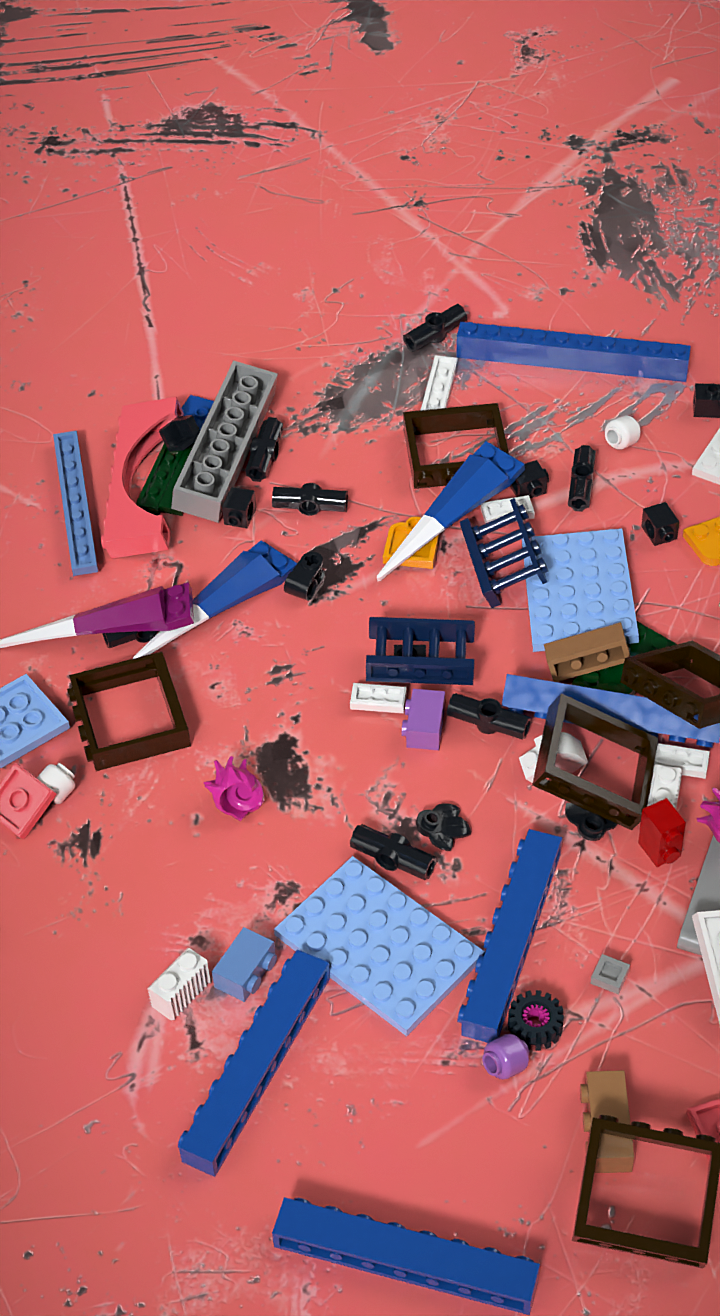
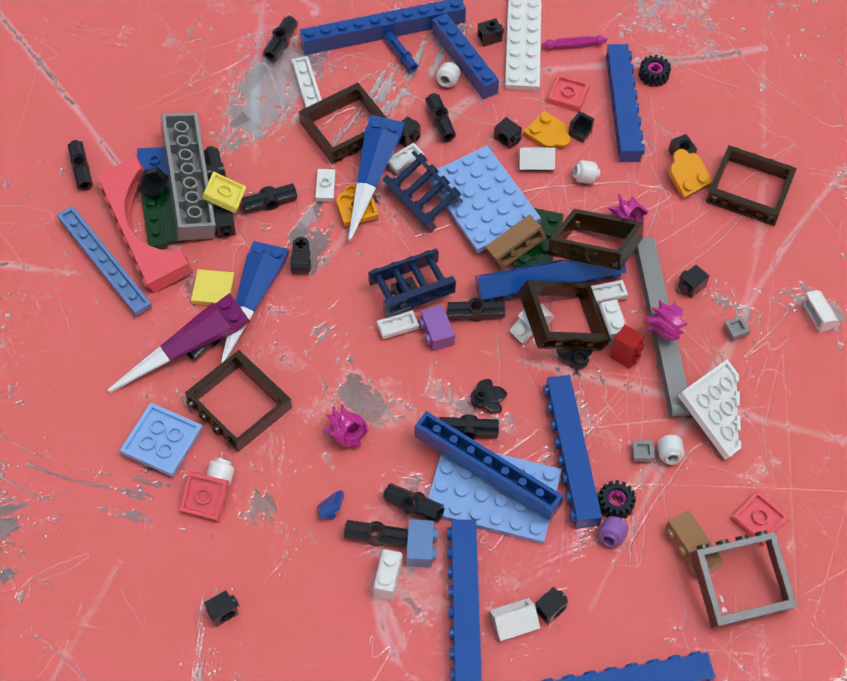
camera: 30 degrees left, 10 degrees up
none -> black piece [67,140,93,191]
none -> light yellow tile [191,269,235,306]
none -> light yellow tile [202,172,246,213]
none -> white plate [316,169,336,202]
none -> blue piece [317,490,344,519]
none -> black piece [344,520,408,548]
none -> black piece [383,483,445,522]
none -> blue pin [384,31,418,72]
none -> blue brick [414,411,563,521]
none -> blue brick [432,13,499,100]
none -> white brick [489,598,540,641]
none -> white brick [518,147,555,170]
none -> black brick [535,587,569,625]
none -> white head [657,435,685,465]

